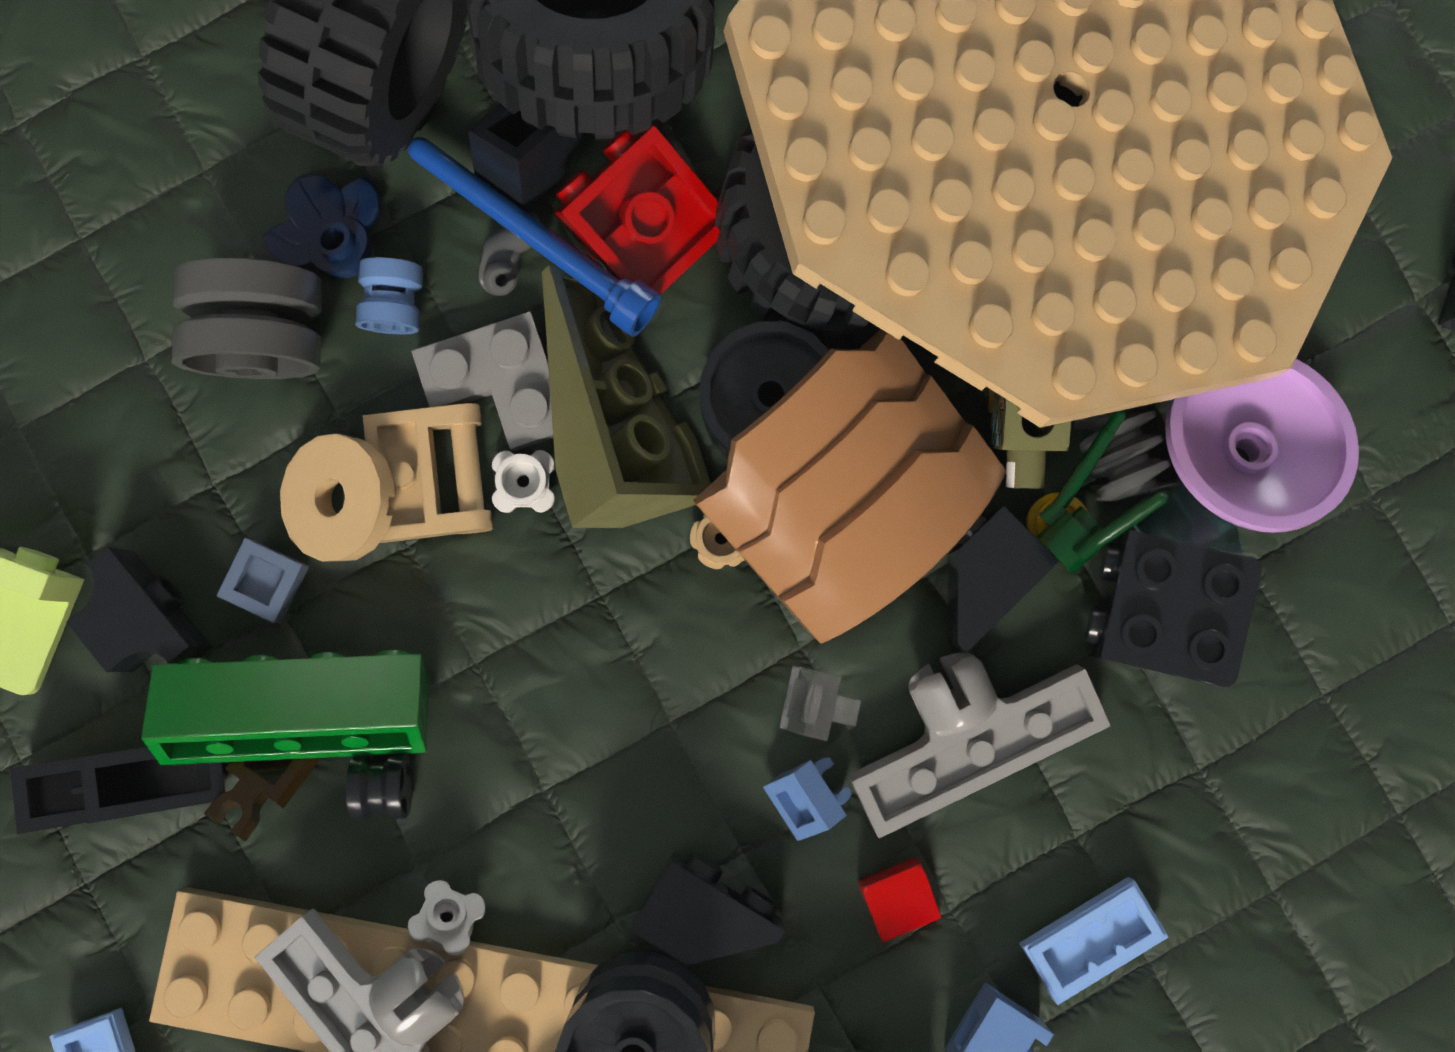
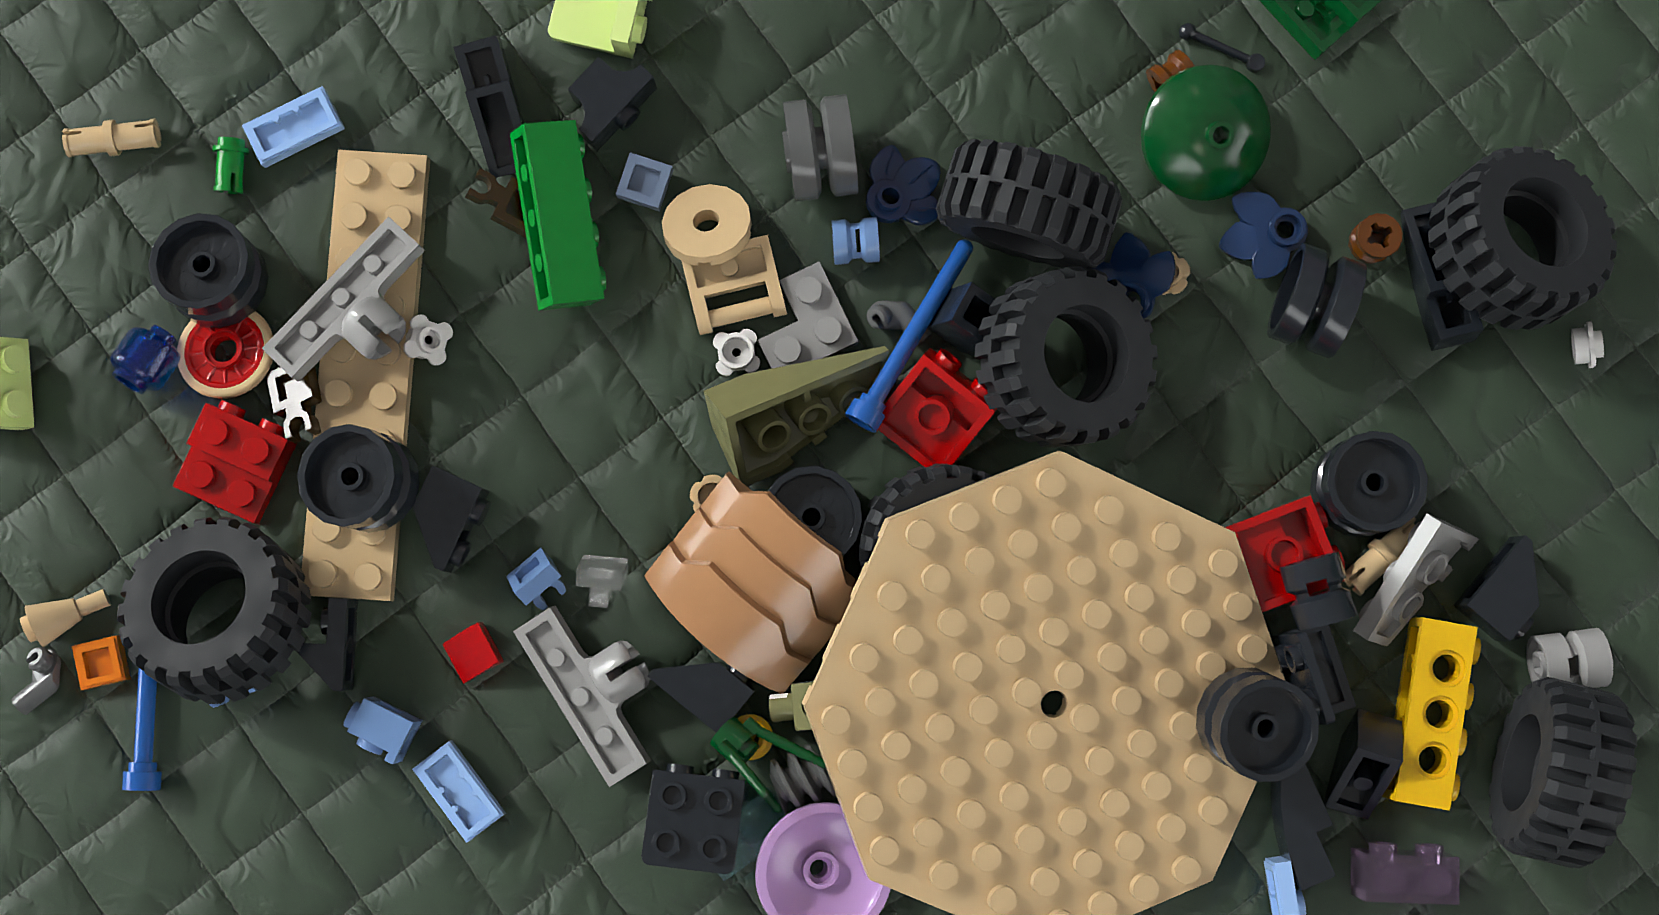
camera: 85 degrees right, 0 degrees up
black wheel [346,754,413,820] -> none

